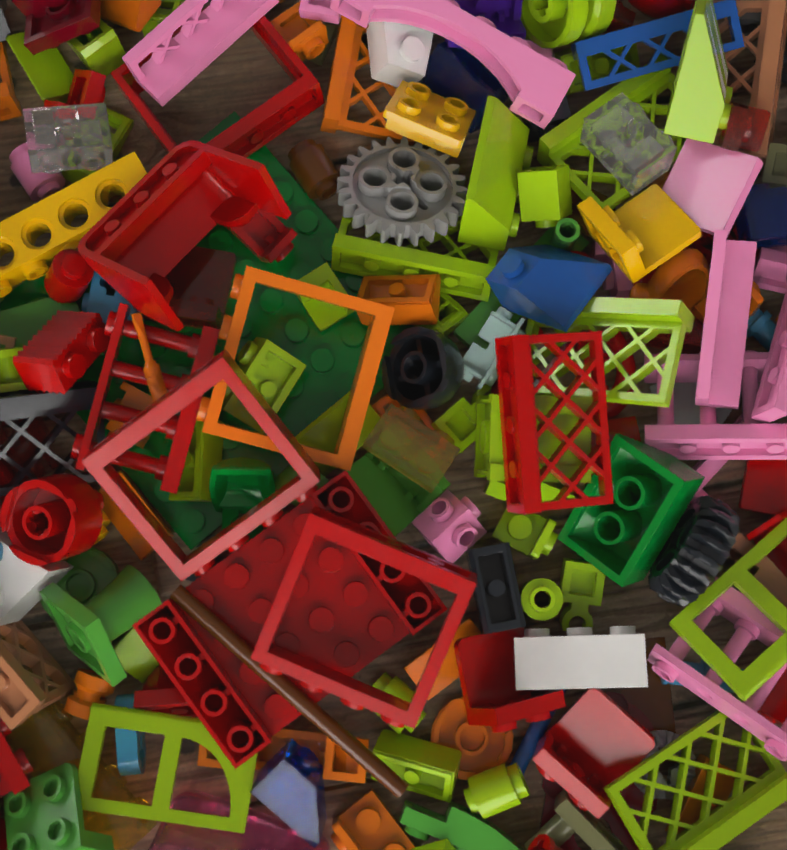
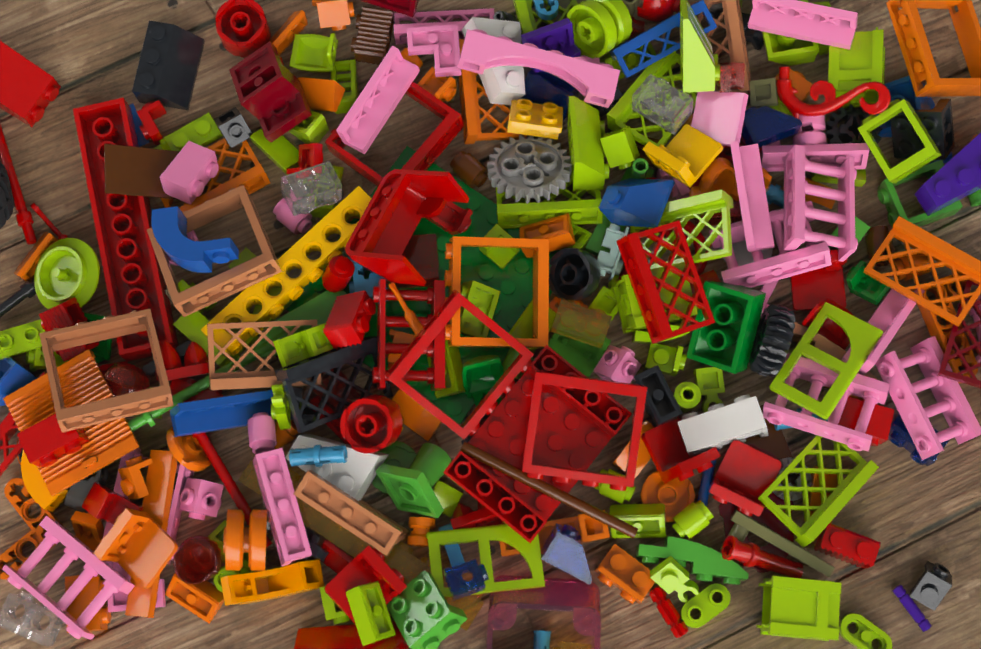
camera: 15 degrees left, 5 degrees down
none -> clear blue brick [444,559,489,601]

